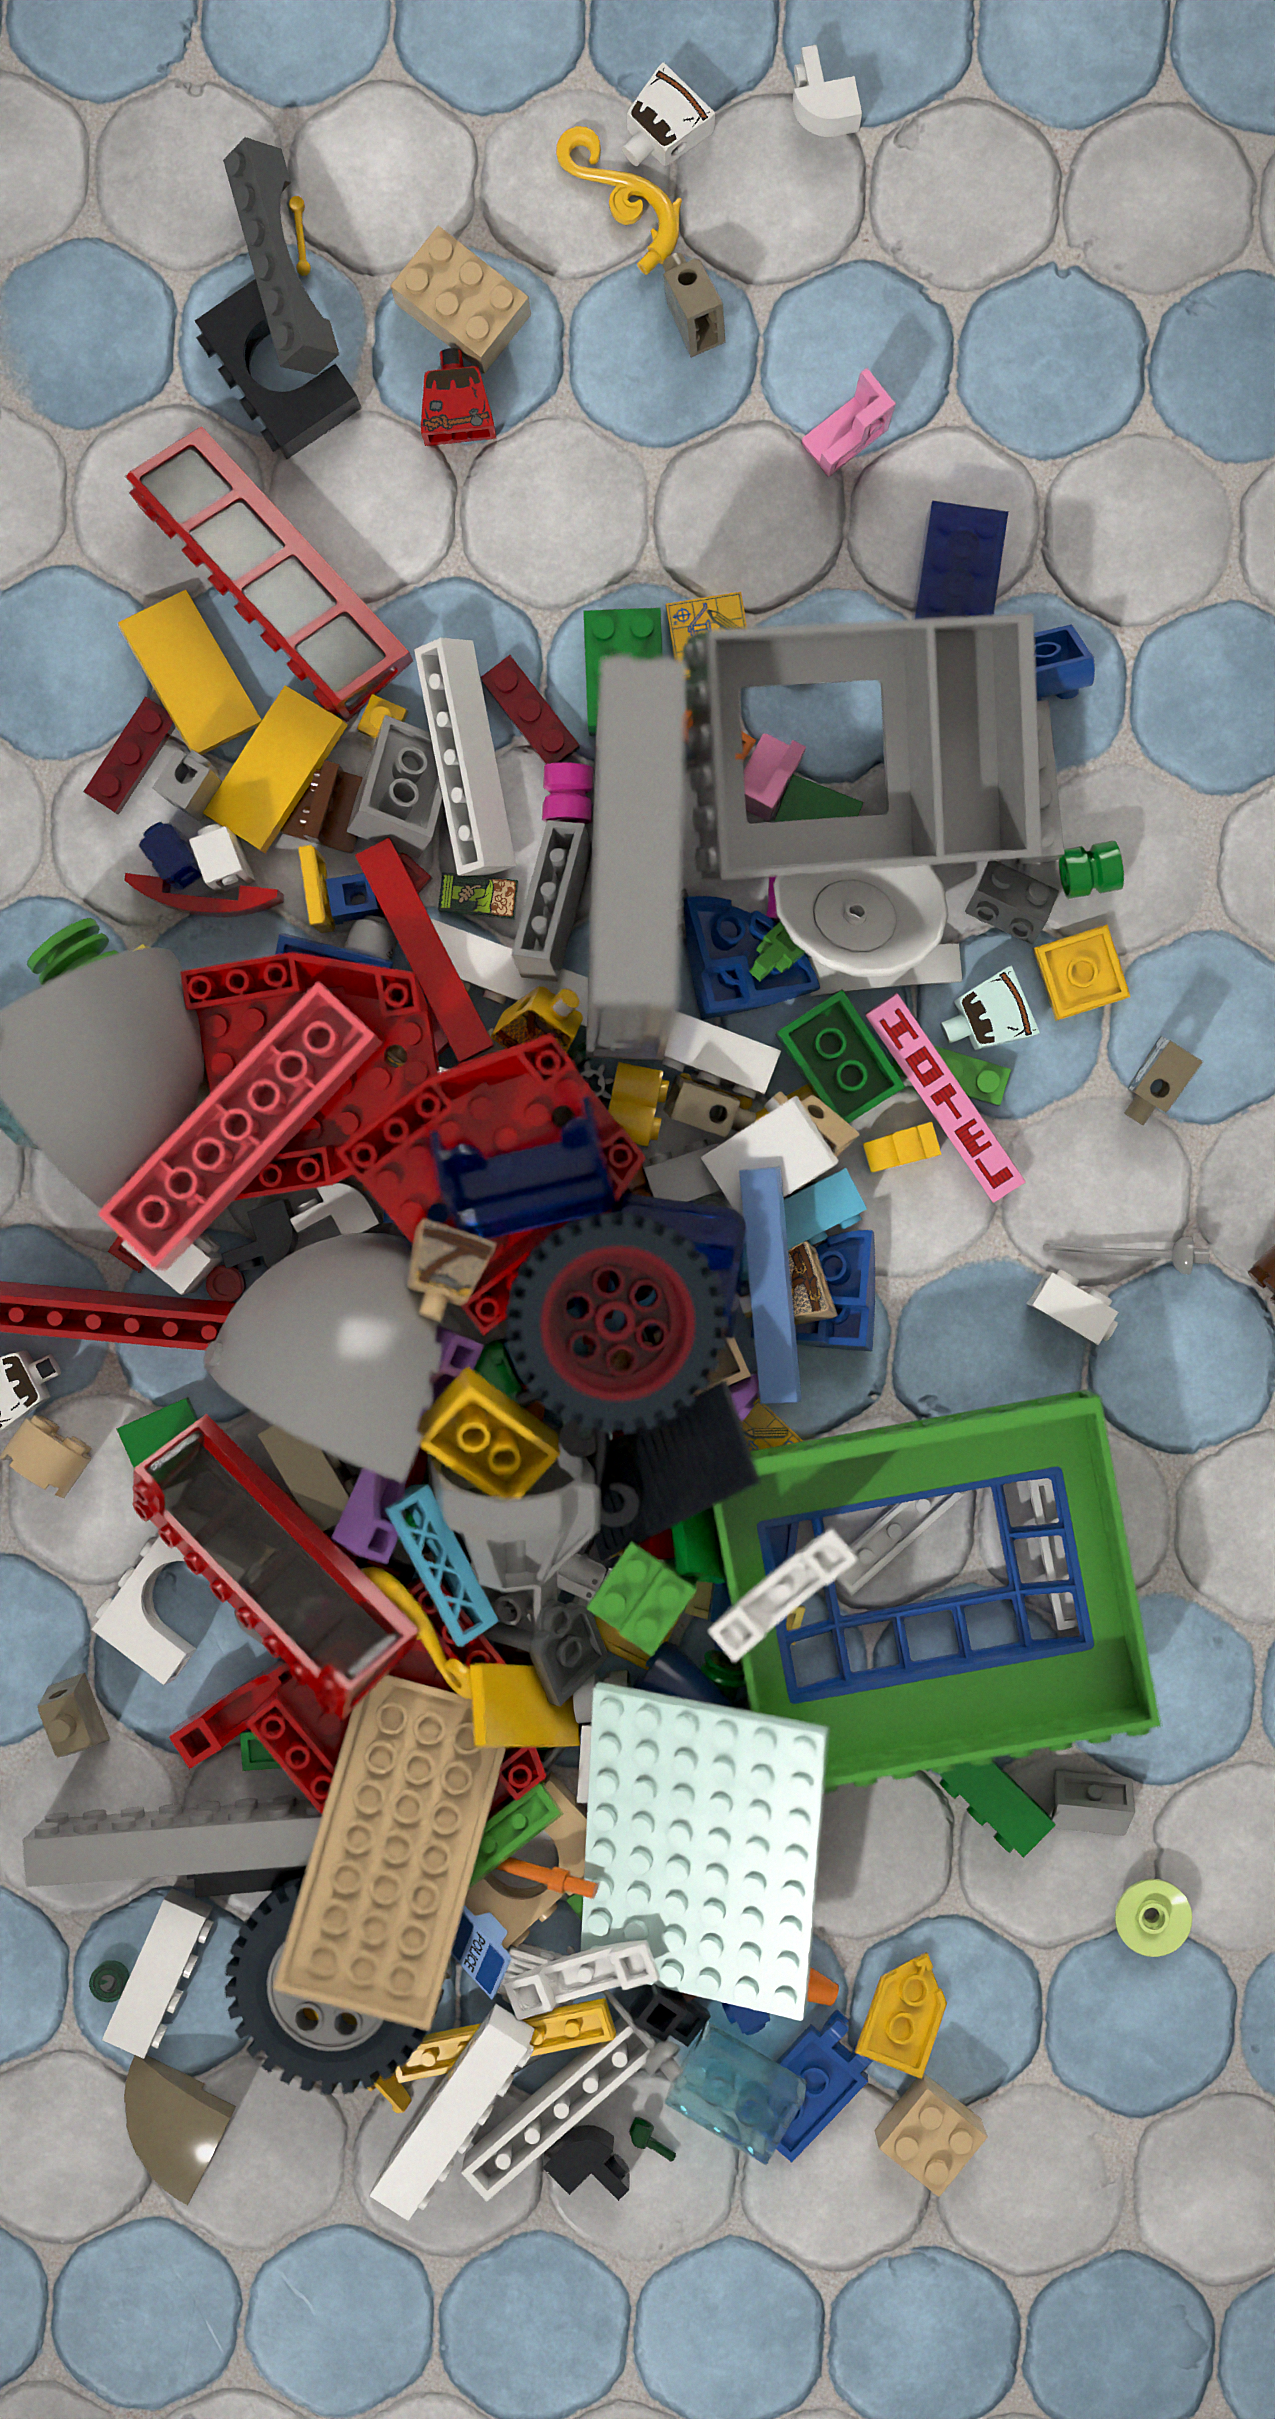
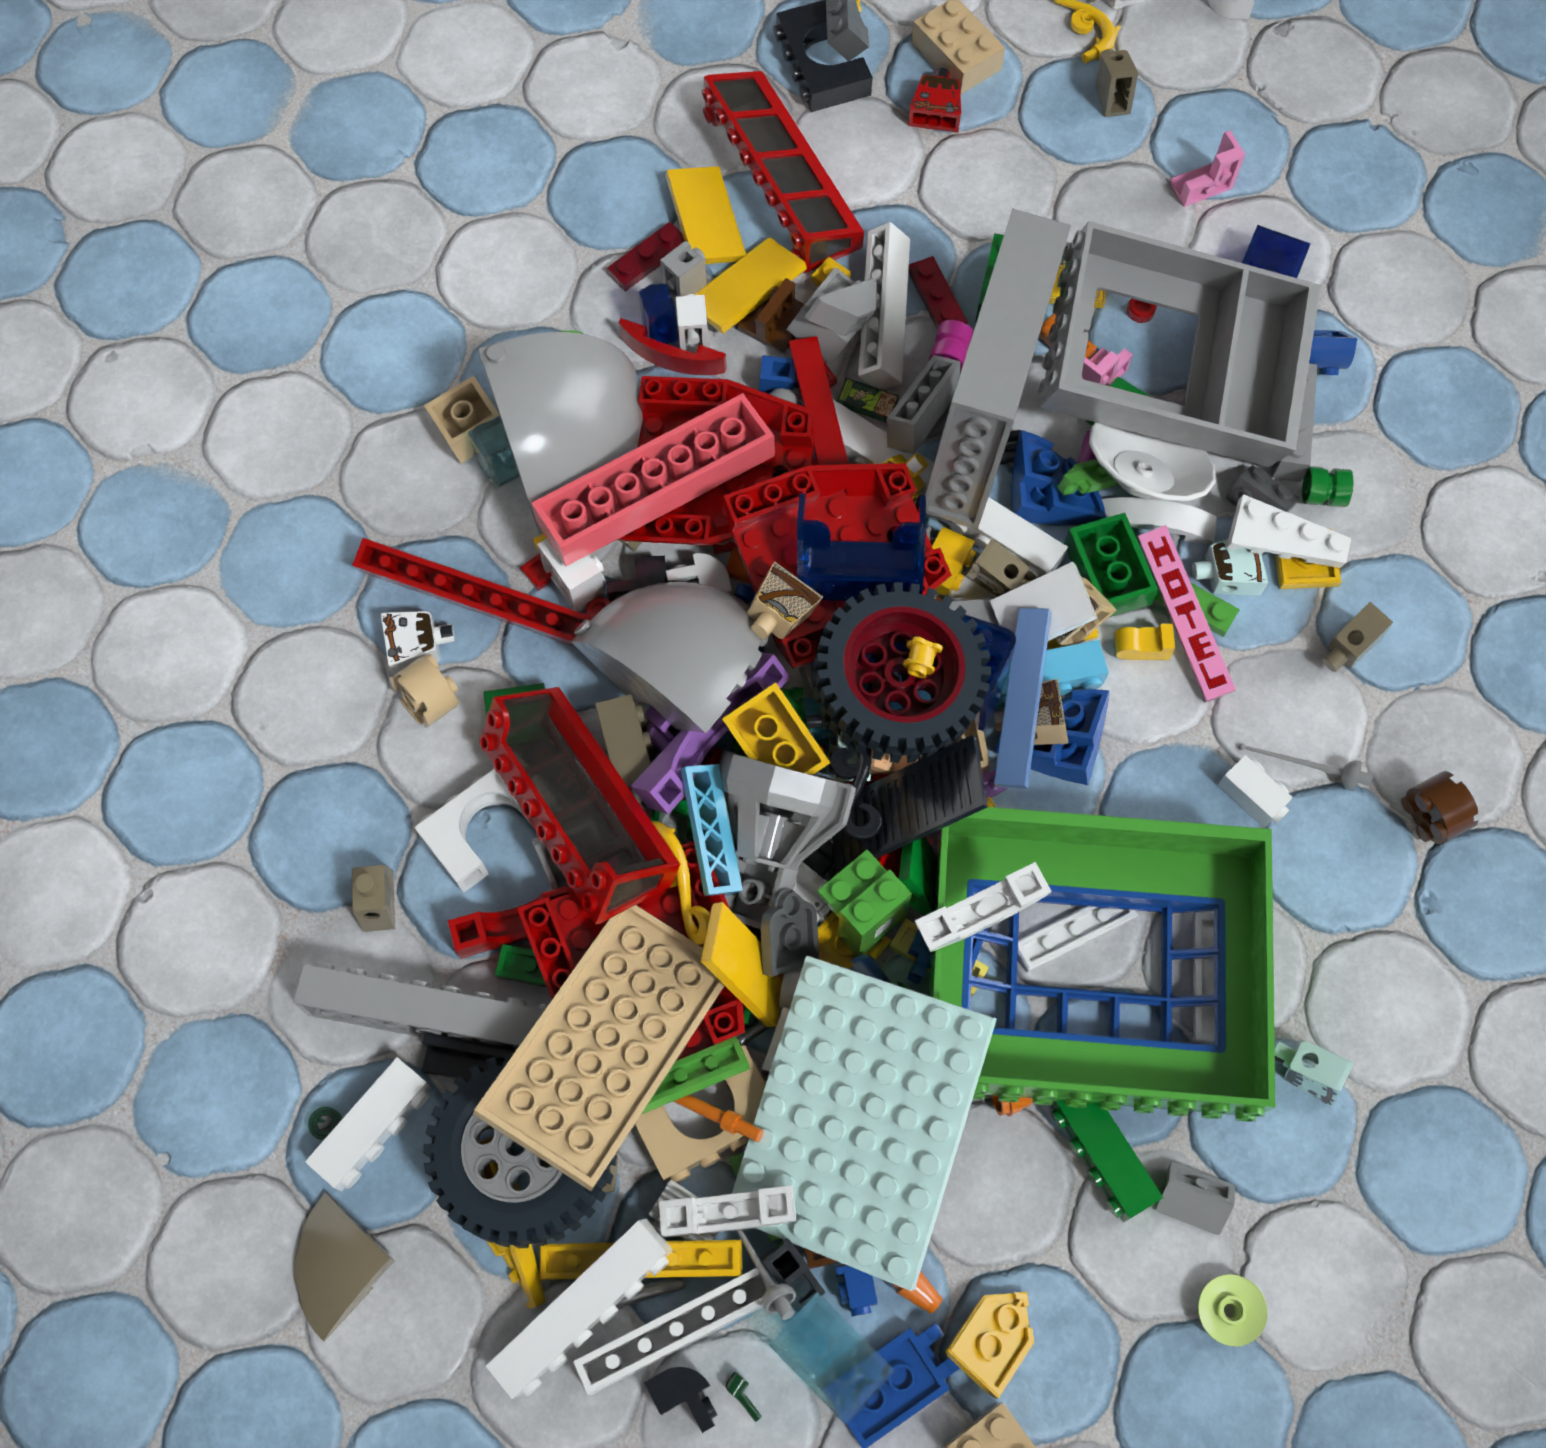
camera: 10 degrees right, 20 degrees down
yellow tile [298,845,335,934] -> none
piece [450,1905,512,2000] -> none
none -> light grey slope [805,278,876,335]
none -> yellow brick [903,637,943,678]
none -> white wing [1226,494,1351,568]
none -> light aqua torso [1275,1040,1354,1107]

